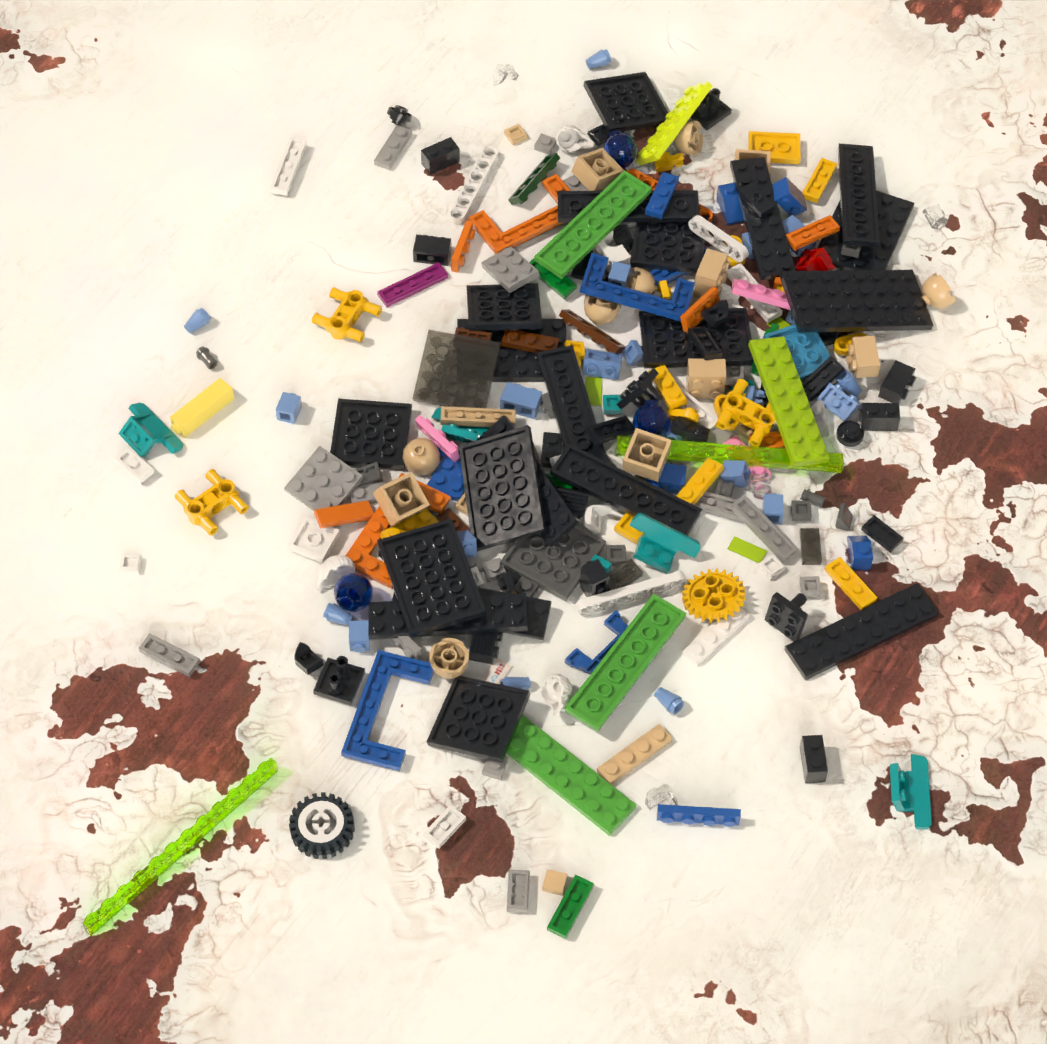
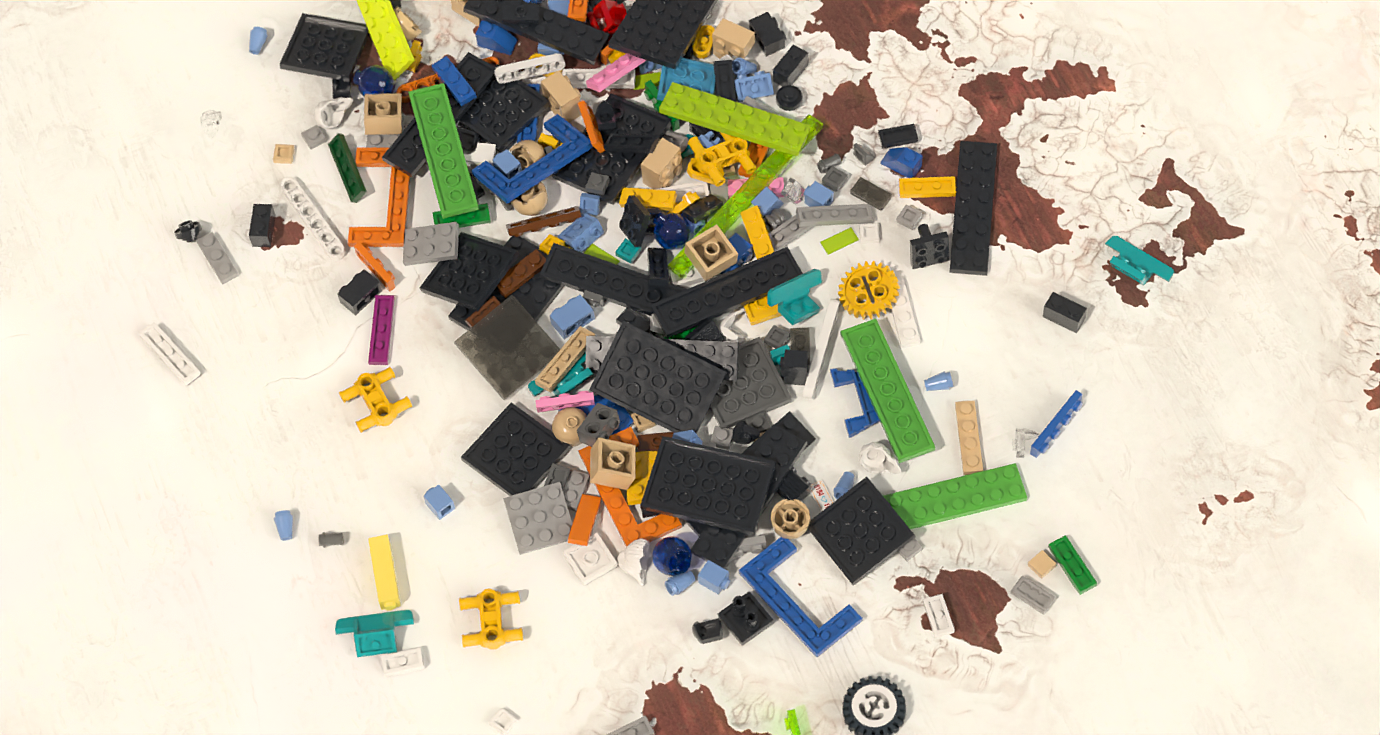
camera: 50 degrees left, 5 degrees up
none -> dark grey brick [577,403,620,447]
none -> dark grey plate [585,173,610,195]

